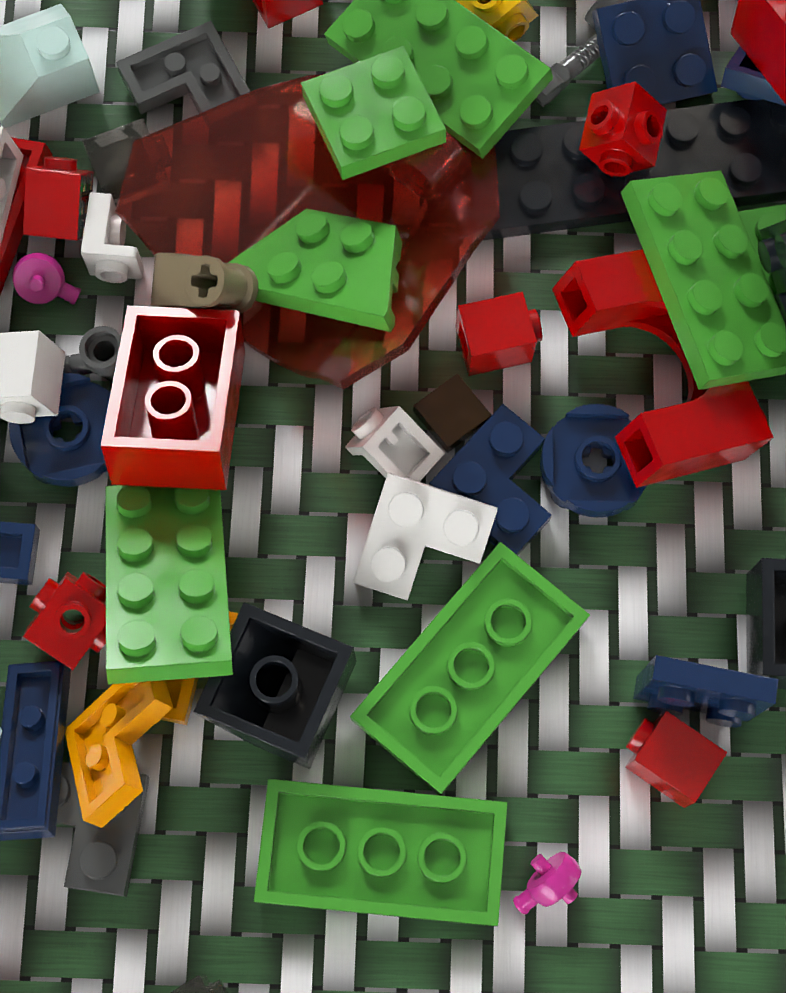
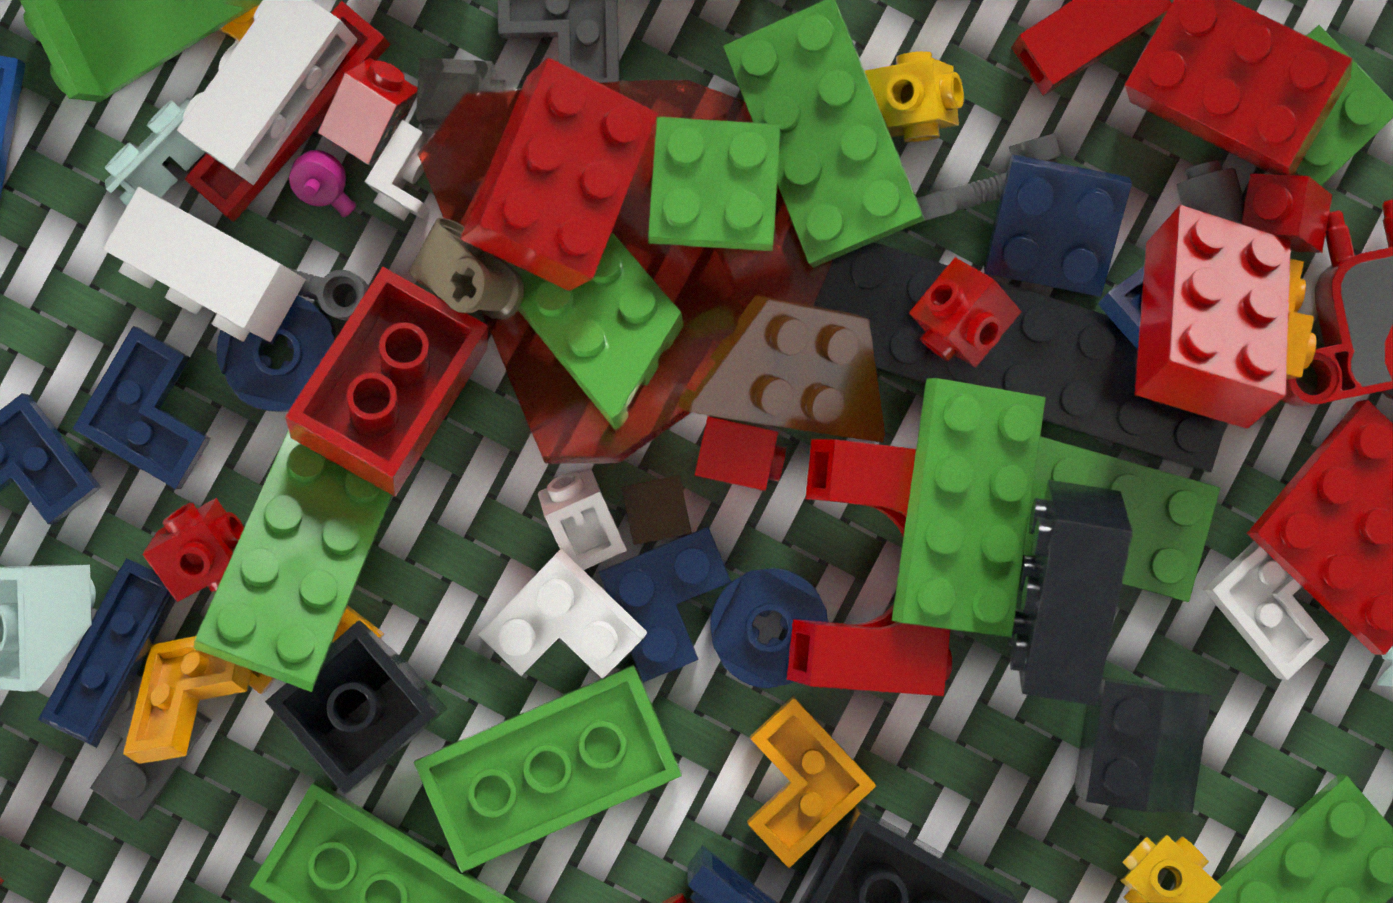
camera: 30 degrees right, 15 degrees up
none -> red brick [460,57,658,291]
none -> reddish brown wing [678,295,885,443]
none -> light orange plate [747,696,876,868]

